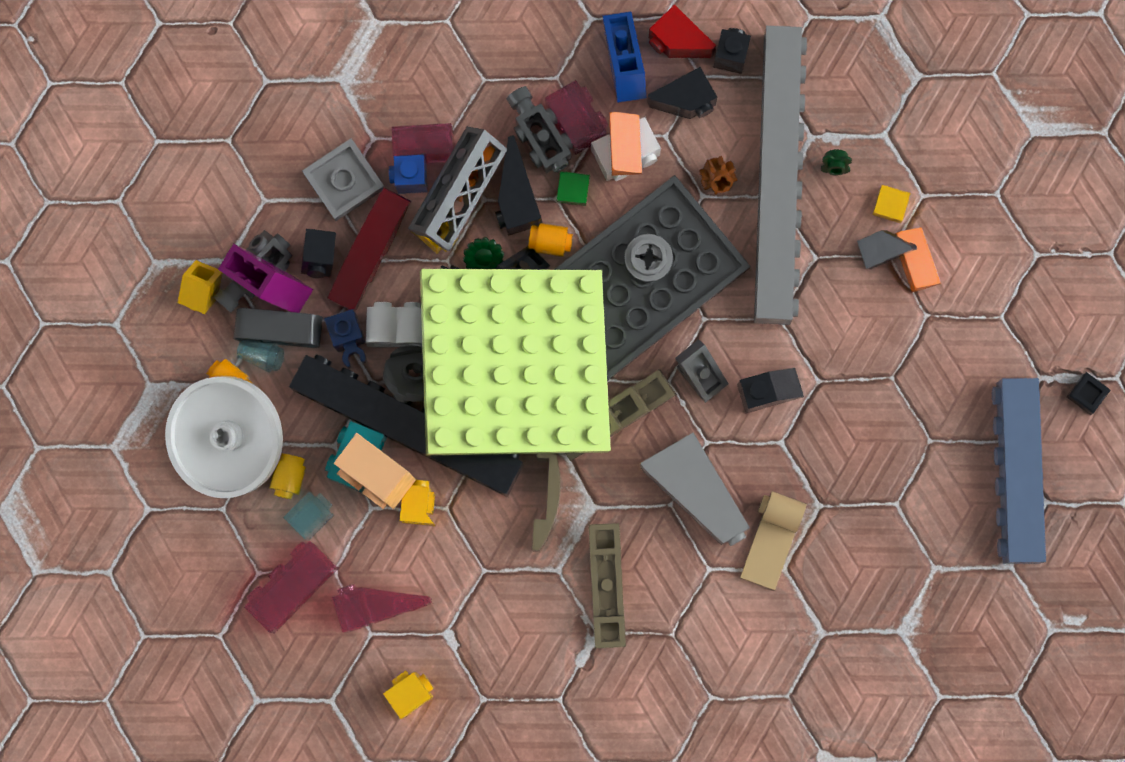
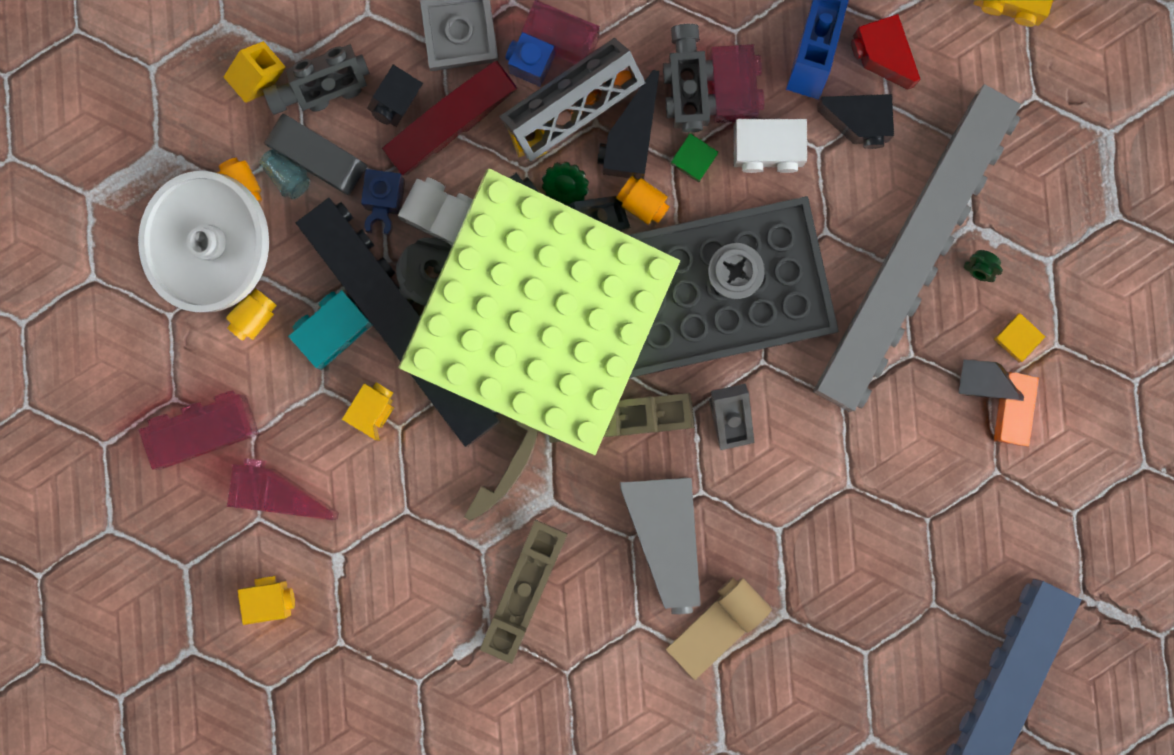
camera: 20 degrees right, 5 degrees up
magenta slope [218,243,314,313] -> none
clear light blue brick [283,491,334,541] -> none
light nougat brick [334,433,416,509] -> none
slope [609,112,642,176] -> none
dark orange gear [699,156,738,195] -> none
black brick [713,28,751,74] -> none
black slope [737,368,804,414] -> none
black tile [1066,372,1111,415] -> none

